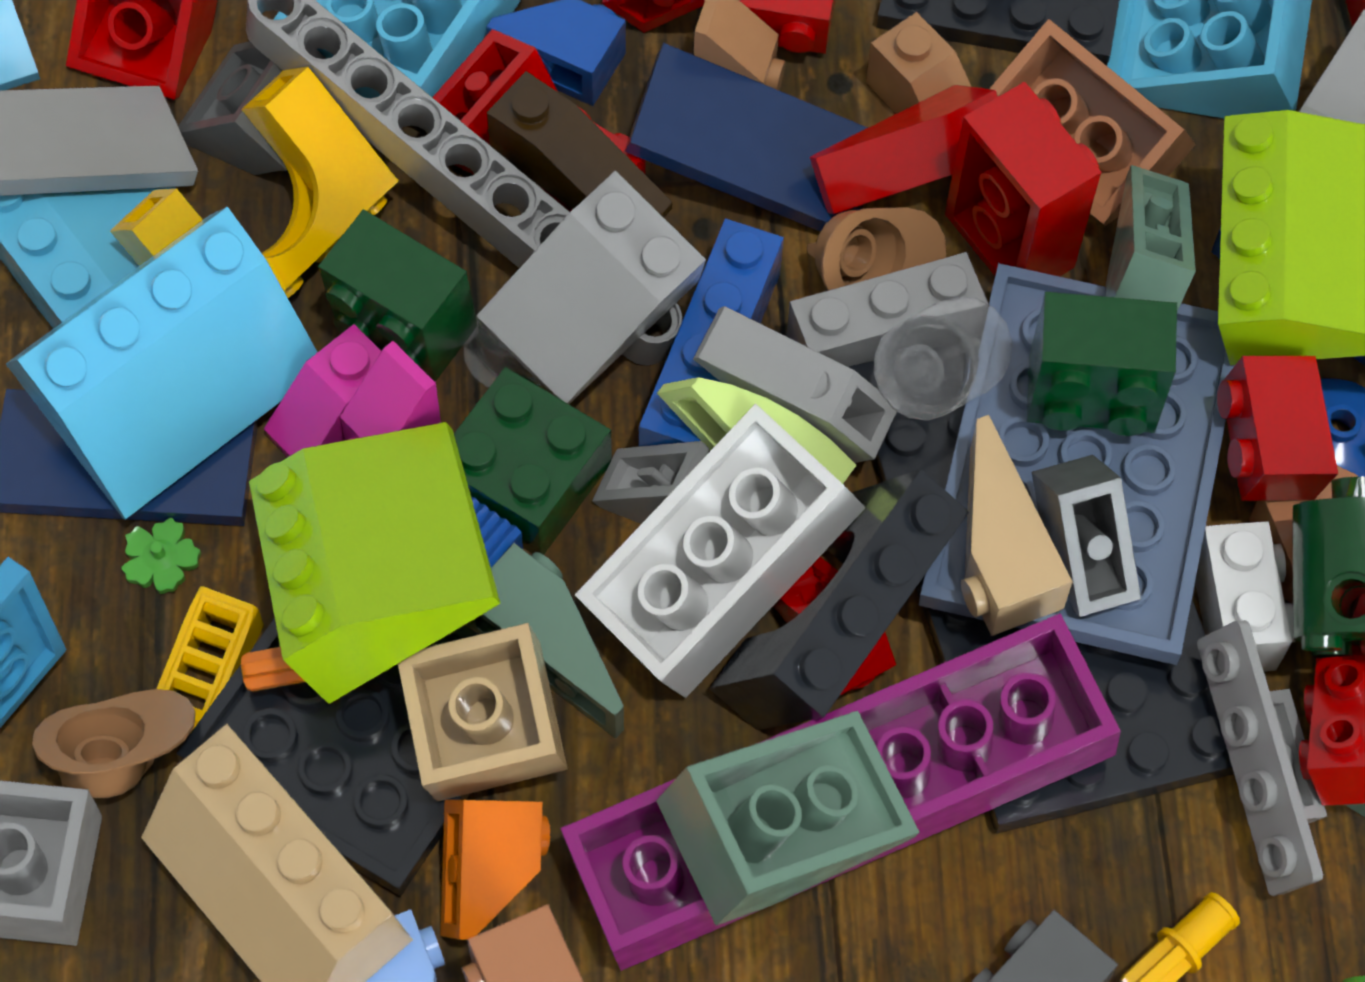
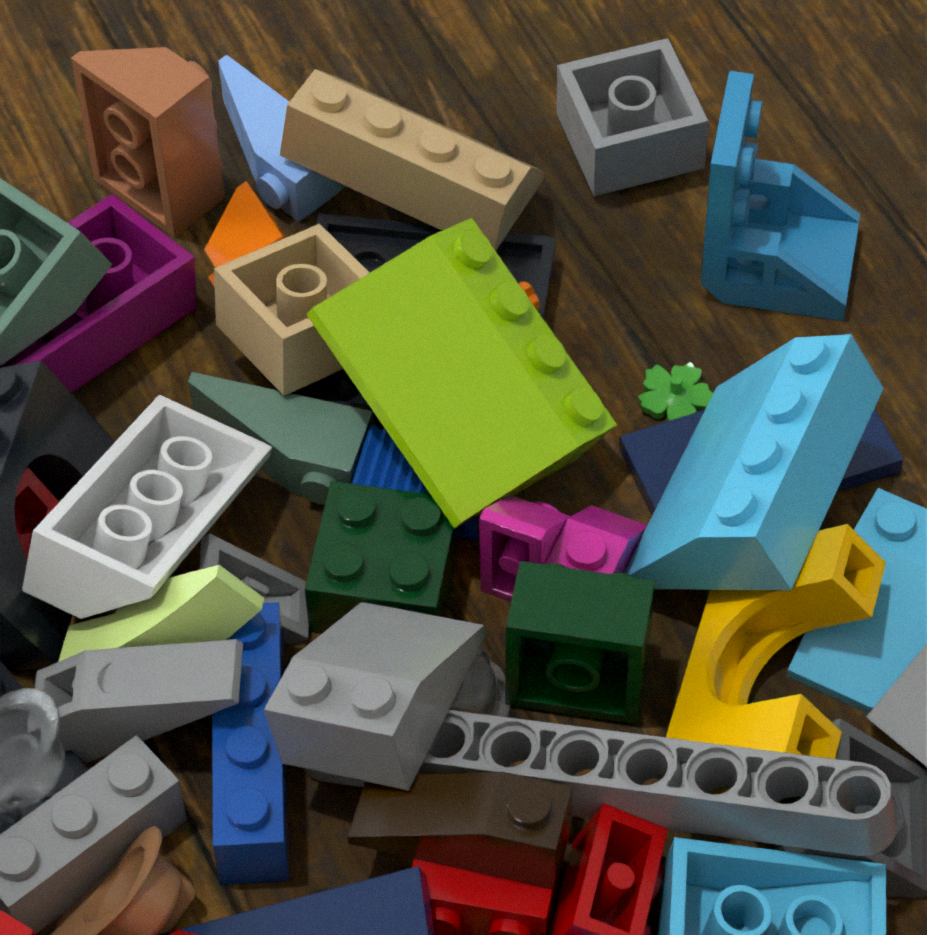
camera: 160 degrees right, 10 degrees down
medium nougat piece [32,689,196,798] -> none
yellow slope [156,586,264,732] -> none

